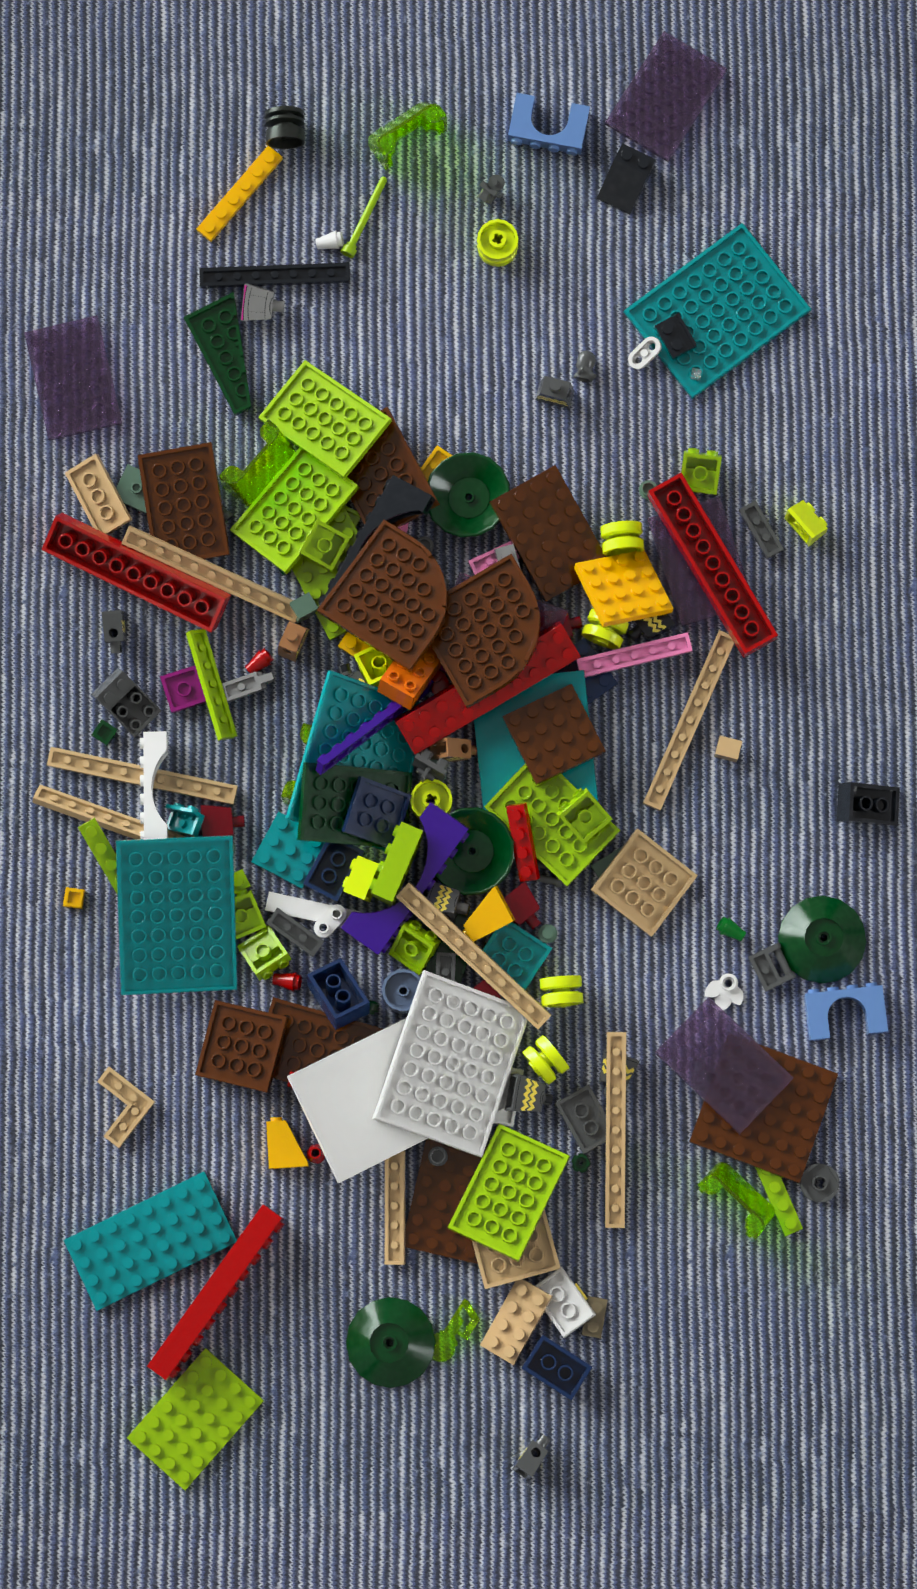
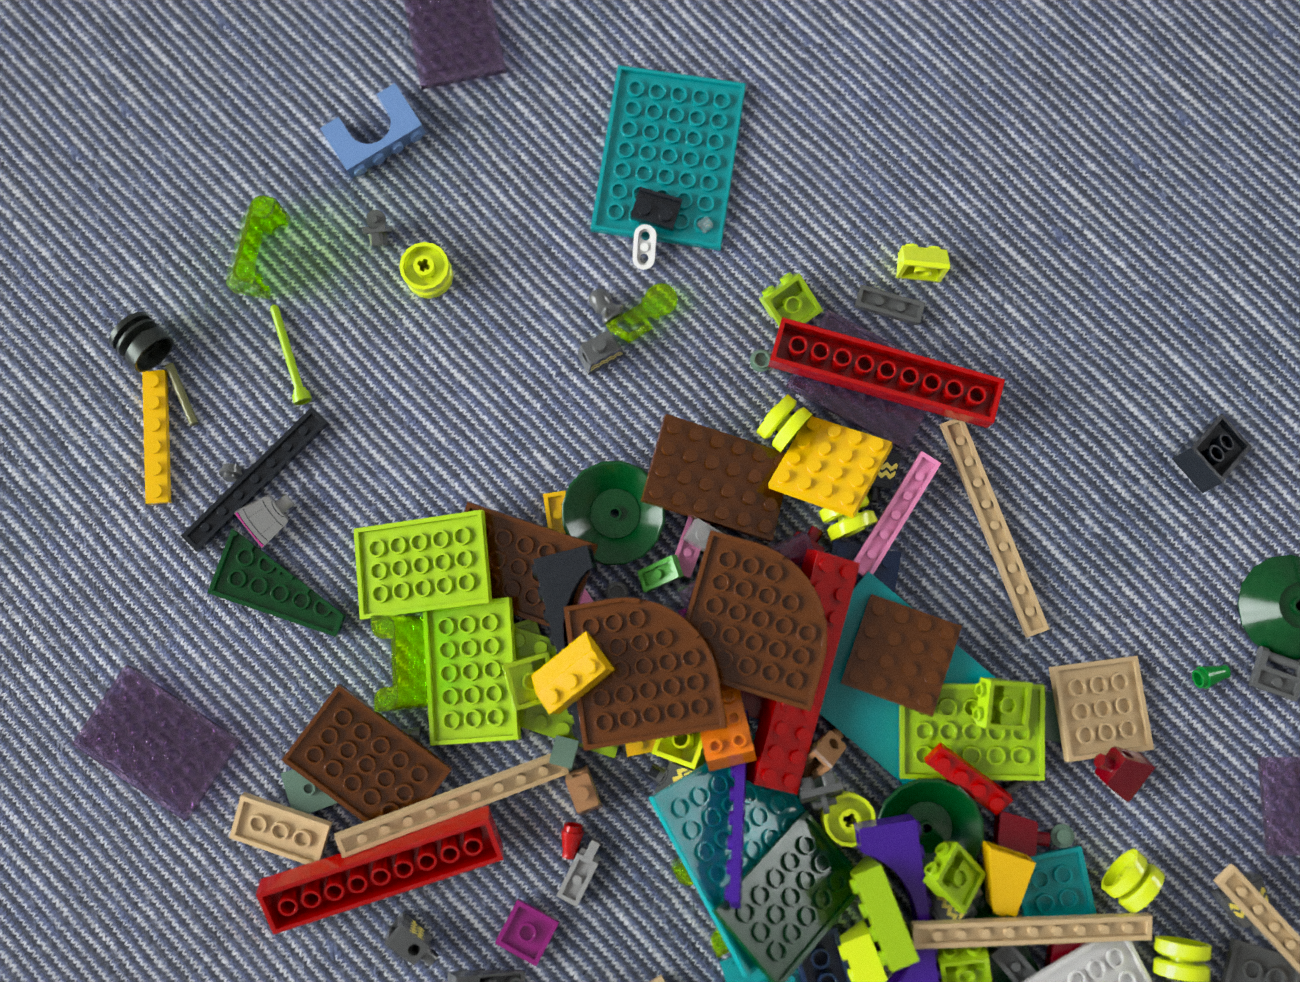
camera: 45 degrees left, 0 degrees up
lime plate [186,629,237,741] -> none
white cone [316,231,344,250] -> none
dark blue plate [341,776,412,848] -> none
black slope [597,143,656,215] -> none
white plate [705,974,744,1011] -> none
tan panel [714,736,742,762] -> none
none -> olive bar [165,363,199,426]
none -> dark grey plate [219,463,243,482]
none -> yellow slope [531,631,615,714]
none -> clear neon green piece [606,283,677,343]
none -> bright green plate [637,555,684,593]
none -> lime plate [923,841,986,914]
none -> dark red torso [1094,746,1156,803]

